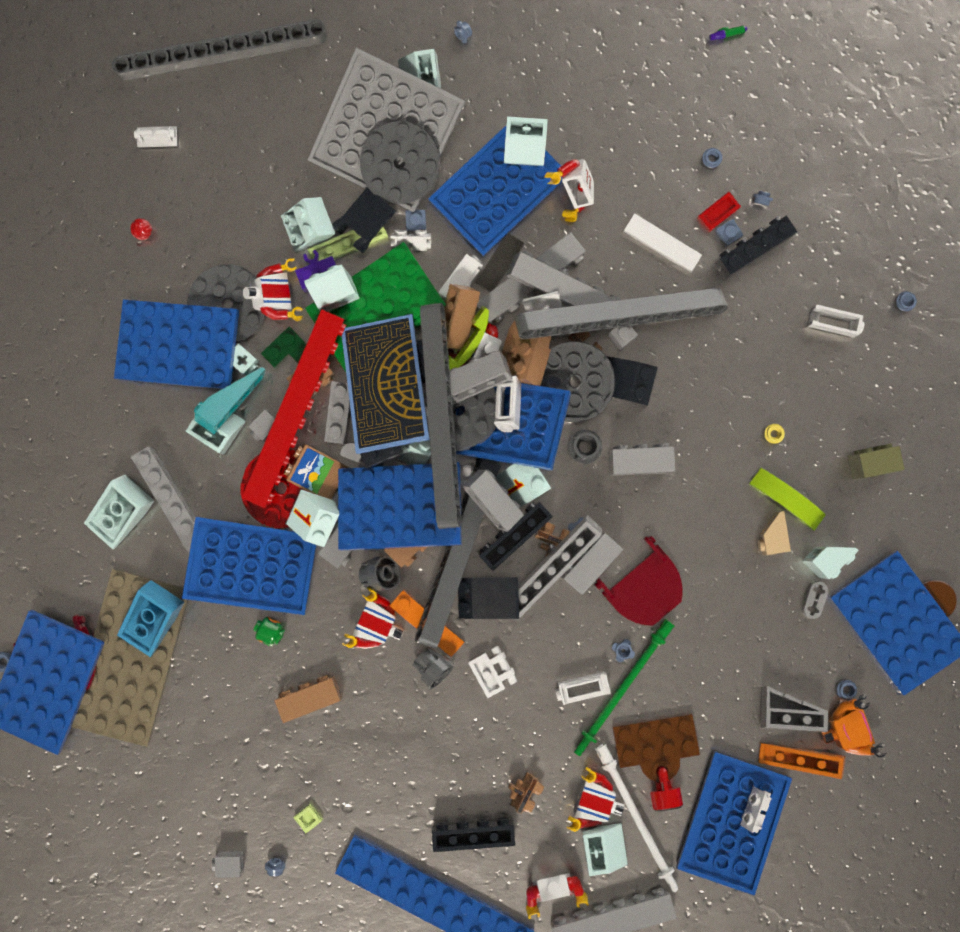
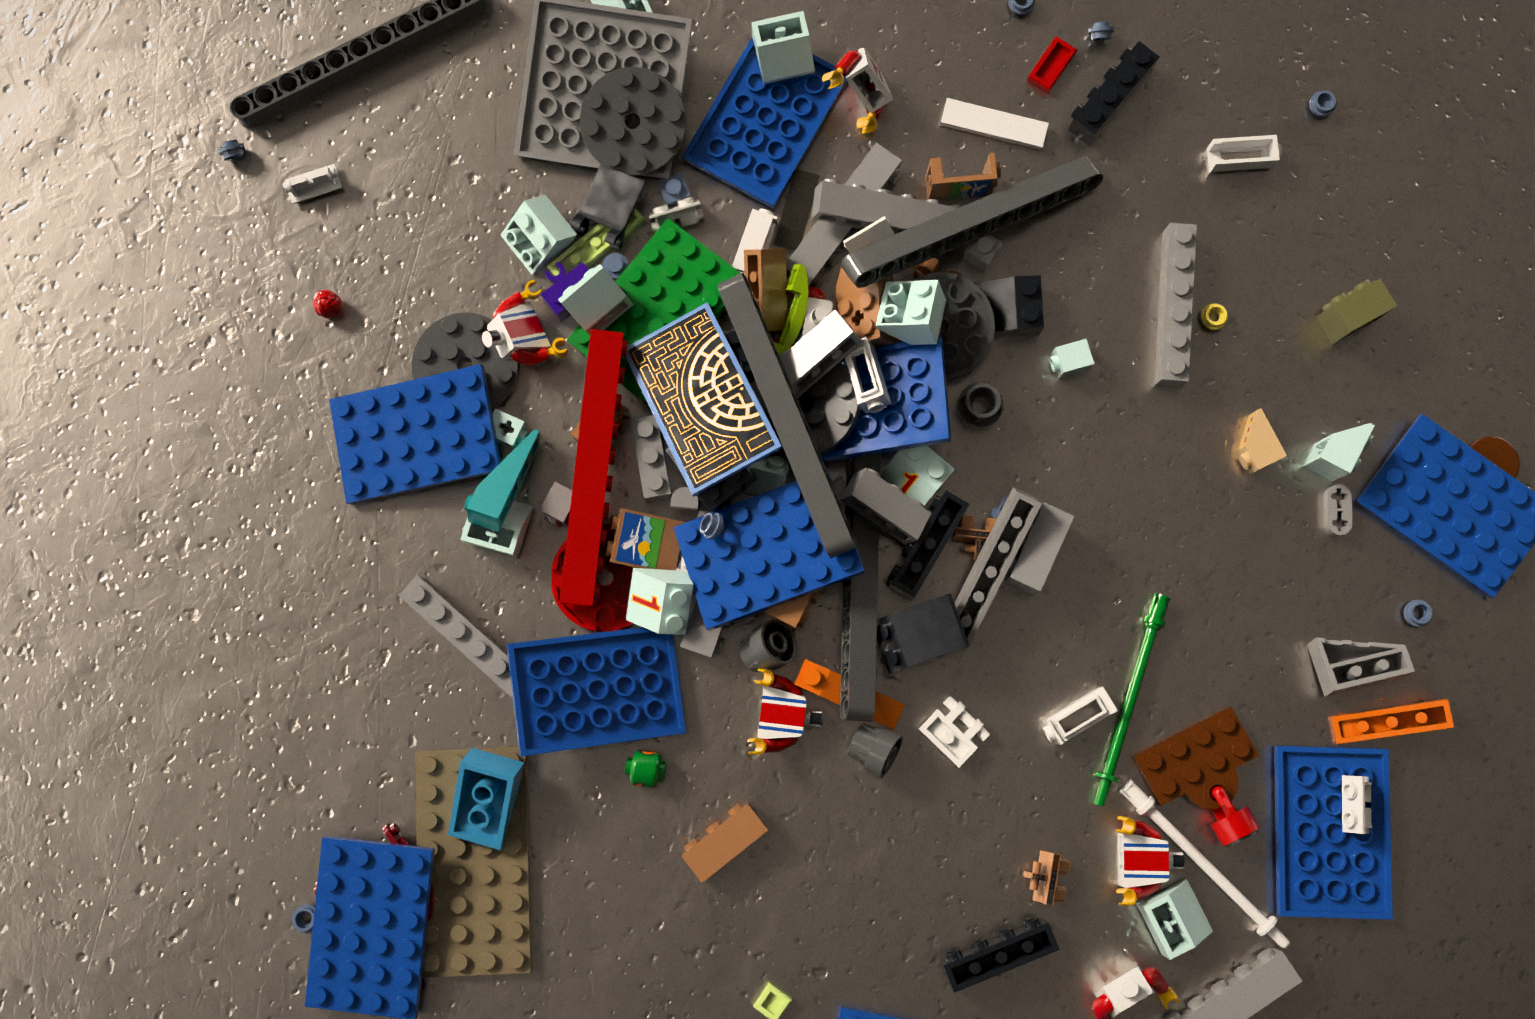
camera: 10 degrees left, 5 degrees down
light aqua slope [84,475,154,549] -> none
dark green plate [260,326,306,369] -> none
dark red piece [594,536,683,626] -> none
light grey brick [608,443,675,476] -> none
sand blue plate [612,639,635,662] -> none
sand blue plate [715,219,744,247] -> none
lime slope [749,468,826,531] -> none
orange torso [821,694,887,758] -> none
none -> sand blue plate [218,140,245,161]
none -> sand blue plate [602,253,629,280]
none -> sand blue plate [699,512,724,540]
none -> light aqua slope [876,280,946,345]
none -> medium nougat panel [925,153,1001,201]
none -> light aqua brick [1049,339,1094,378]
none -> light grey brick [1154,223,1197,388]

